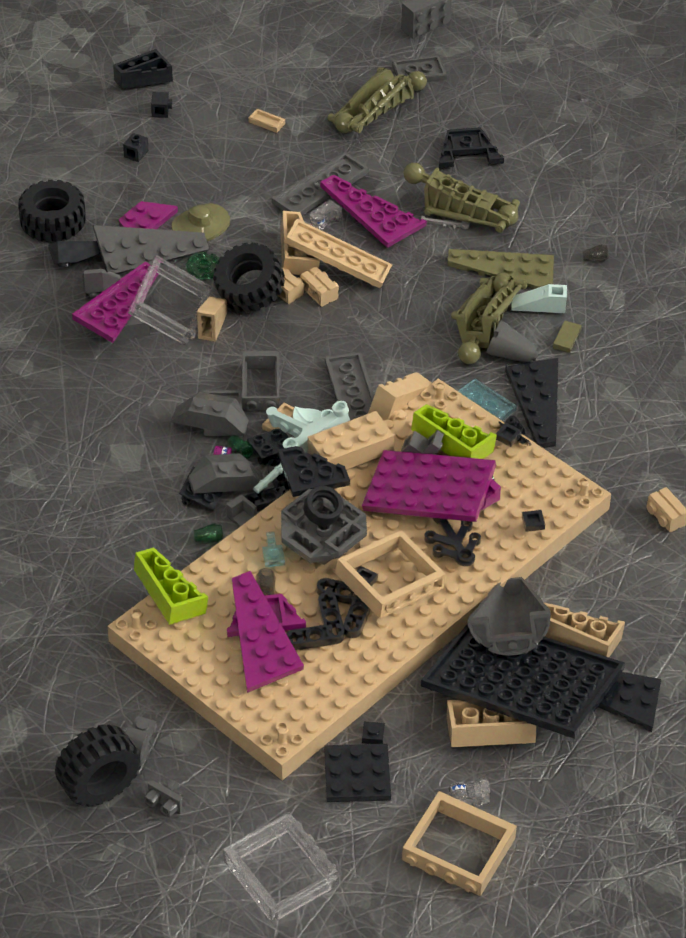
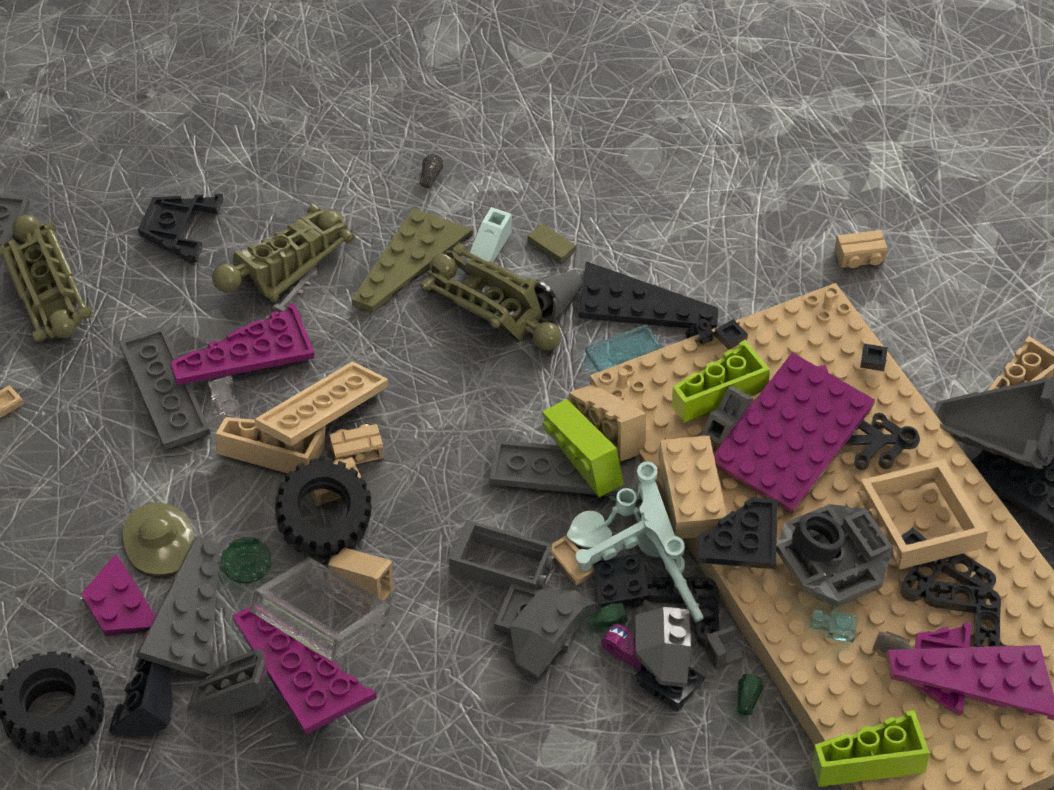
camera: 70 degrees left, 5 degrees up
none -> lime wedge [542,399,624,497]

